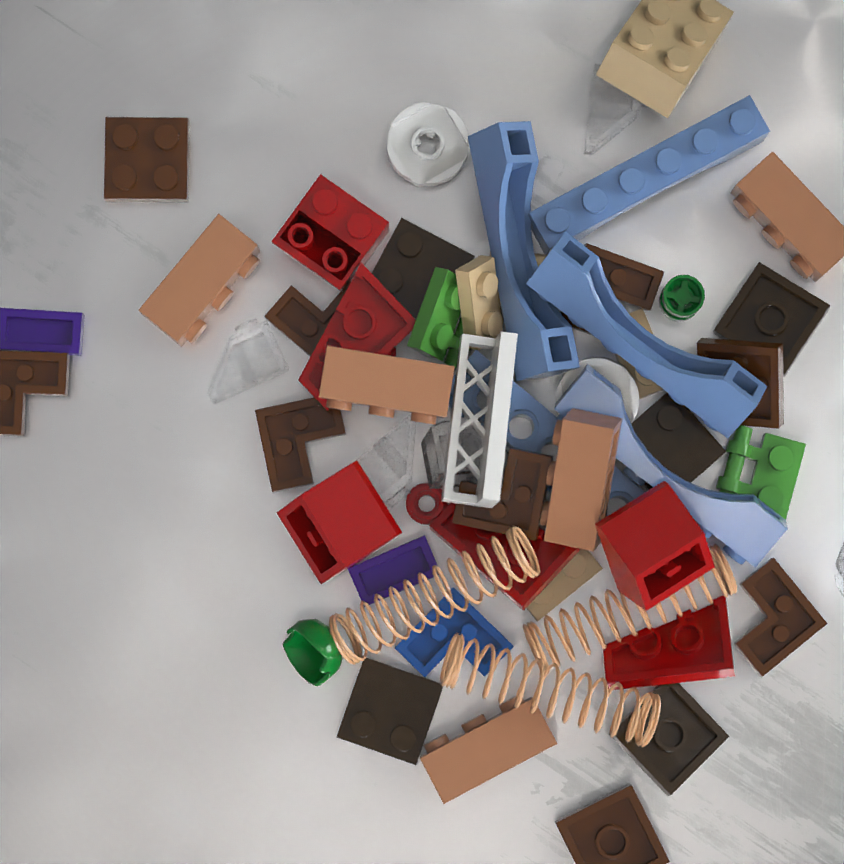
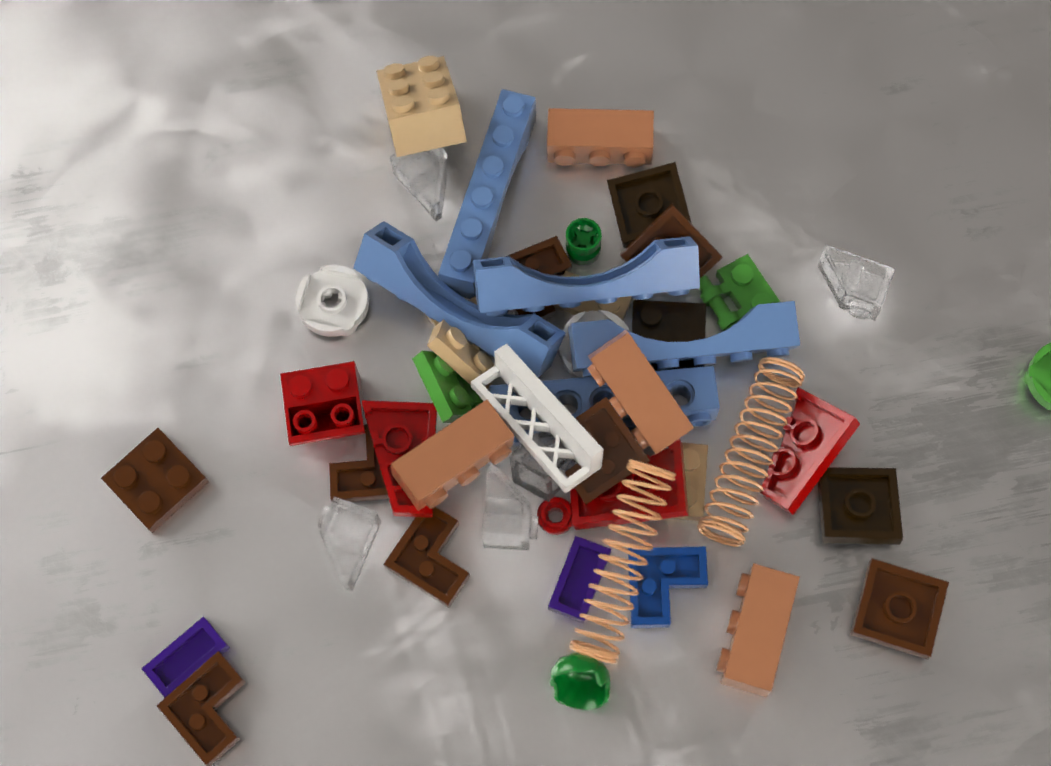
camera: 40 degrees left, 15 degrees down
nougat brick [139,214,260,347] -> none
red slope [276,460,402,584] -> none
dark brown plate [337,657,443,765] -> none
dark brown plate [372,218,475,320] -> none
light nougat piece [440,633,661,748] -> none
red slope [595,481,715,611] -> none
reddish brown plate [733,558,828,677] -> none

